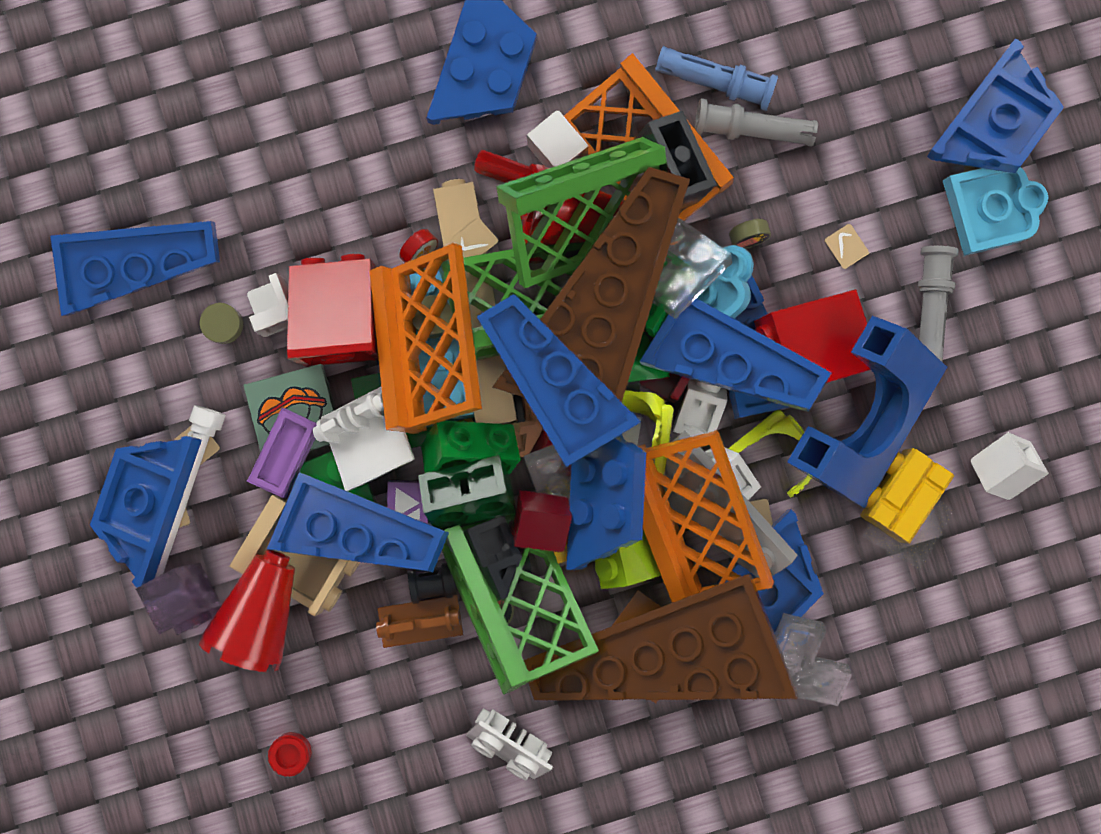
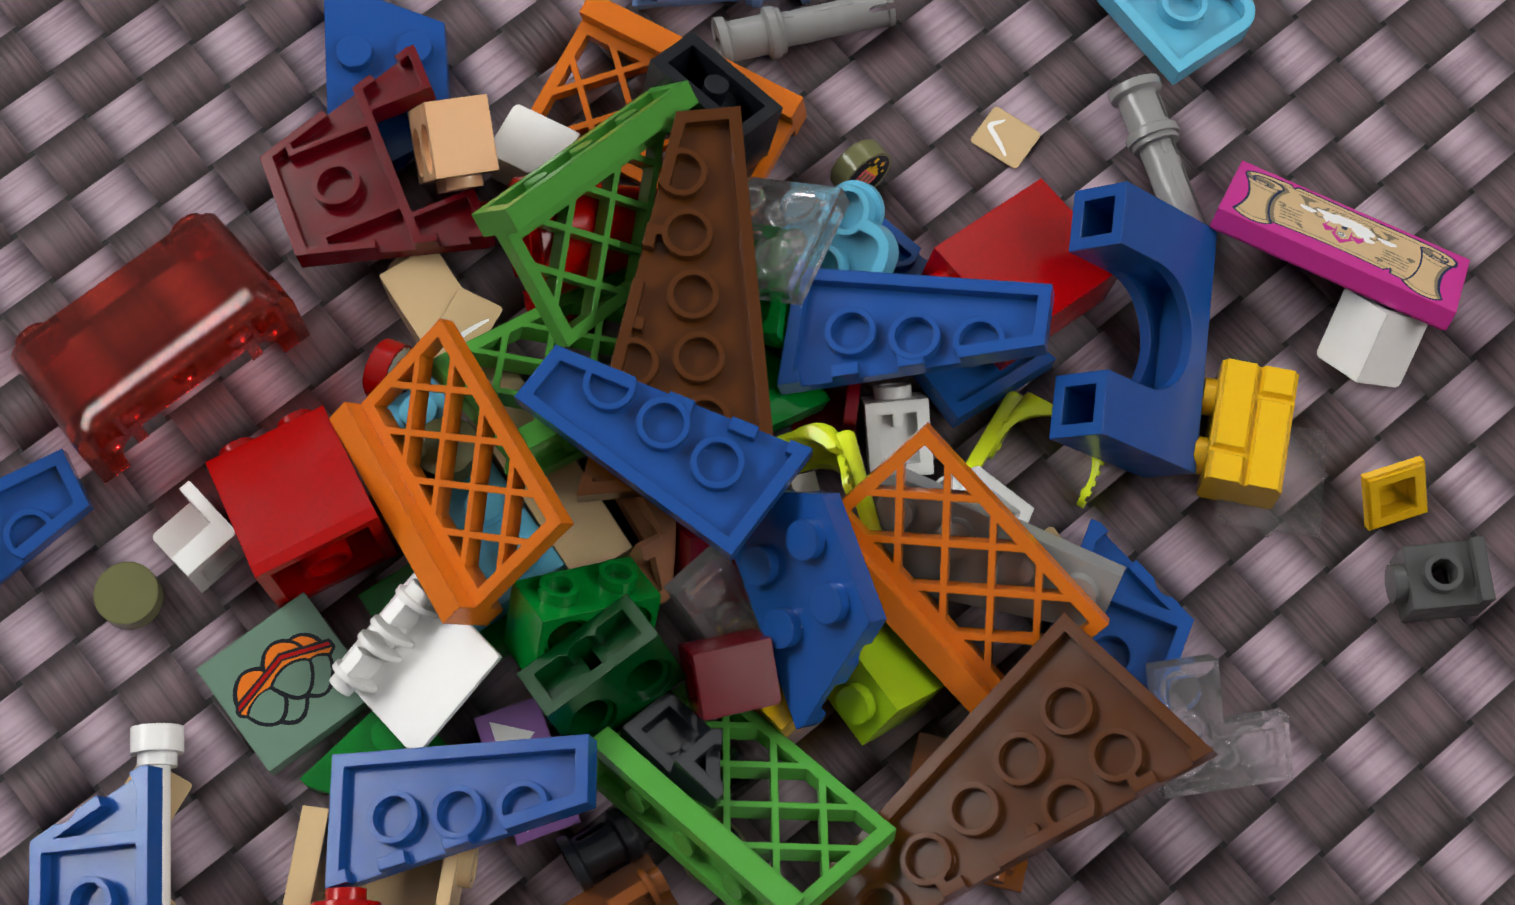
camera: 20 degrees left, 15 degrees down
medium lavender tile [247,408,317,498] -> none
none -> clear red windscreen [10,213,310,484]
none -> dark red wing [259,45,497,268]
none -> light nougat brick [407,94,499,194]
none -> tile [1210,160,1470,331]
none -> yellow slope [1361,456,1428,531]
none -> dark grey brick [1385,536,1496,622]

